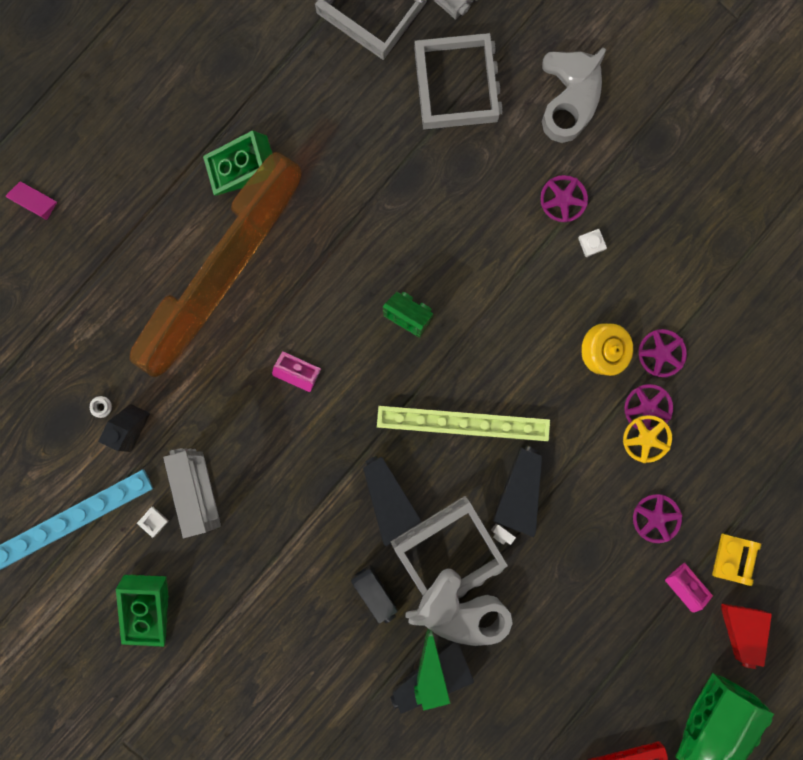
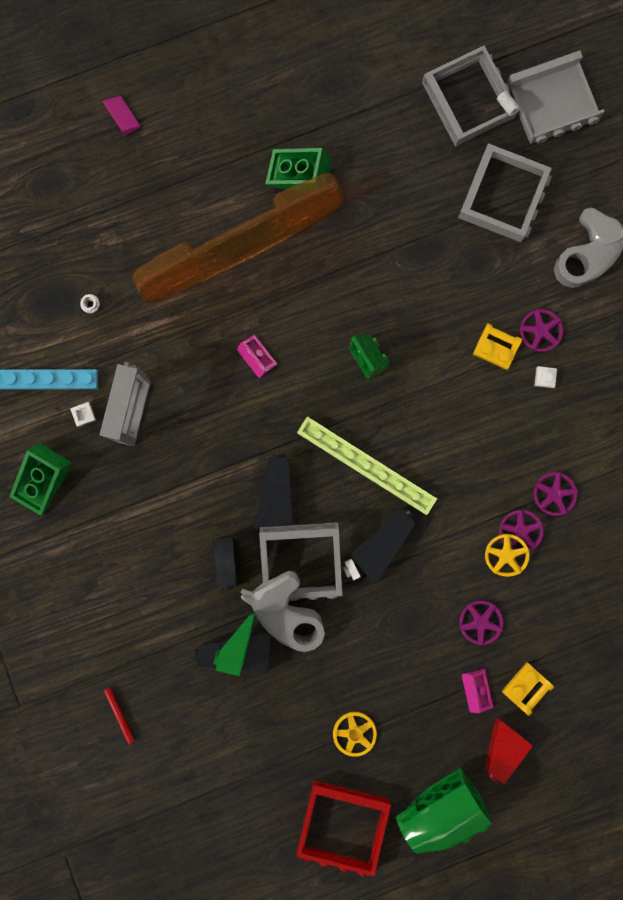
camera: 30 degrees right, 0 degrees up
black slope [98,404,150,452] -> none
yellow wheel [582,324,633,376] -> none
none -> yellow wheel [333,712,377,757]
none -> yellow plate [473,323,522,370]

